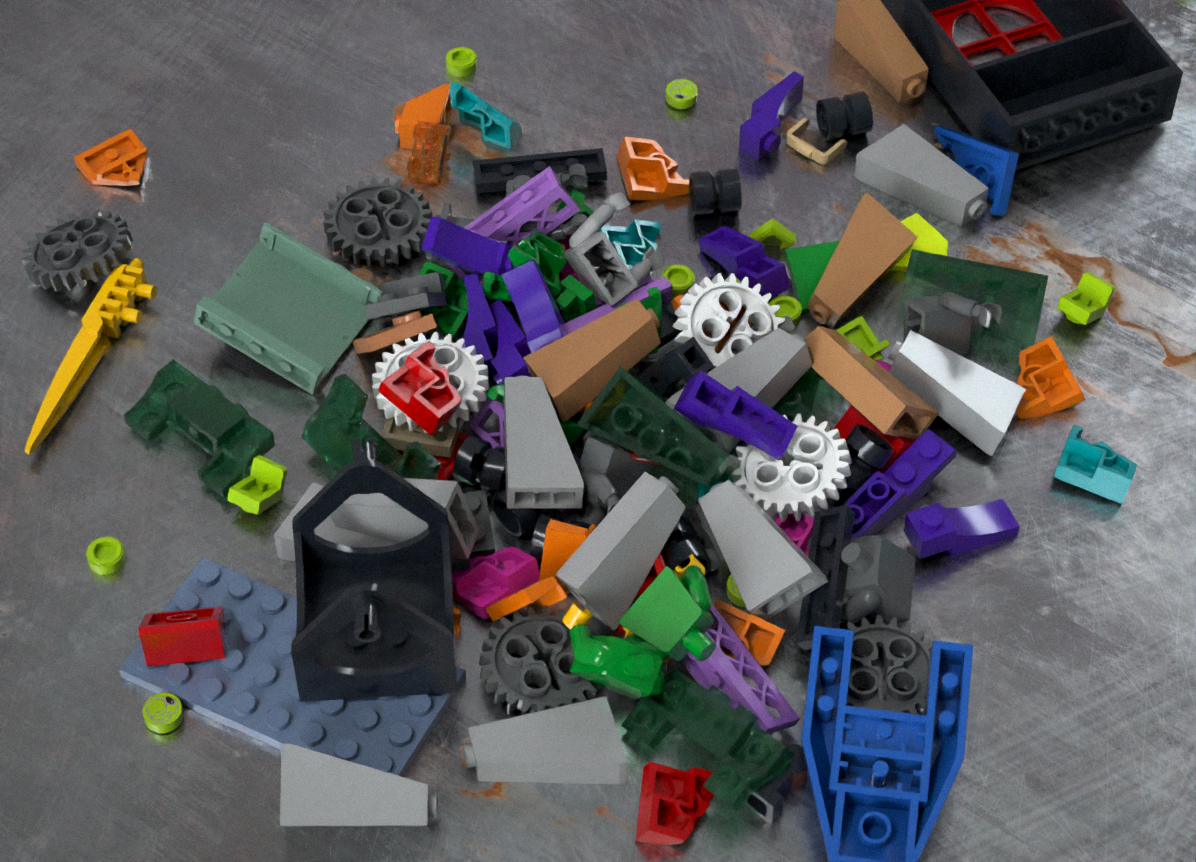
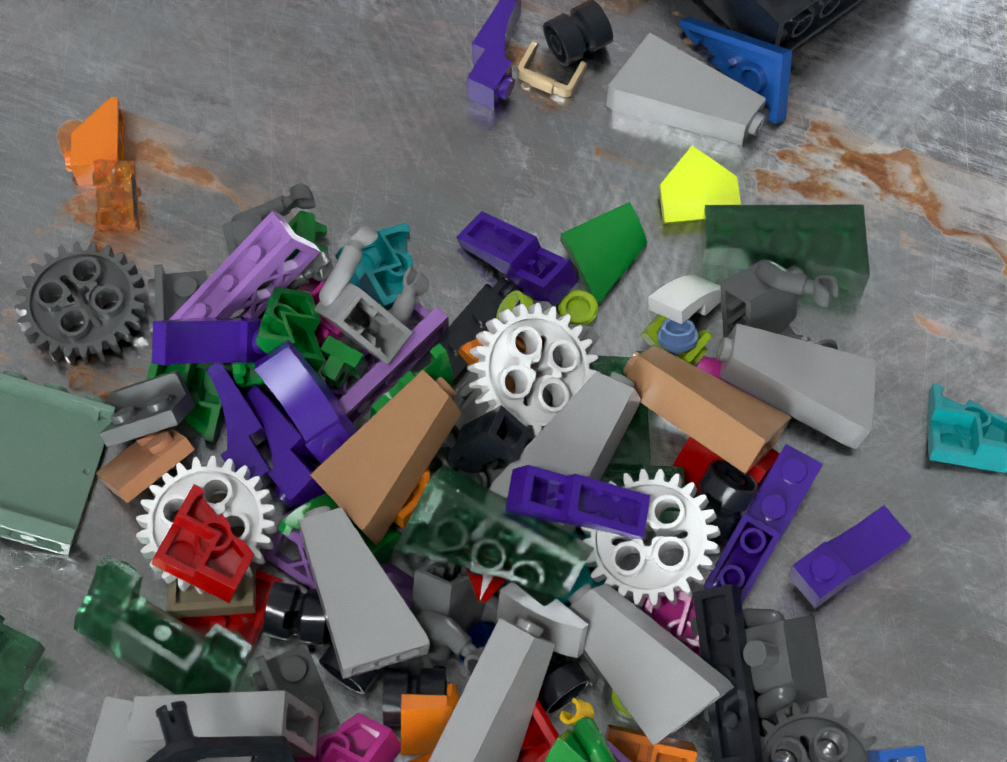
camera: 15 degrees left, 15 degrees up
lime bracket [227,455,287,515] -> none
lime tile [446,47,477,77] -> none
teal slope [450,81,523,149] -> none
black plate [473,148,607,193] -> none
orange slope [616,137,689,200] -> none
lime tile [661,265,695,297] -> none
lime tile [666,79,698,109] -> none
black wheel [689,169,742,215] -> none
lime tile [749,218,796,249] -> none
medium nougat slope [806,192,917,329] -> none
orange slope [1015,336,1086,419] -> none
lime bracket [1056,272,1115,325] -> none
none -> light grey slope [496,582,588,658]
none -> white slope [648,275,721,324]
none -> medium blue plate [657,319,698,354]

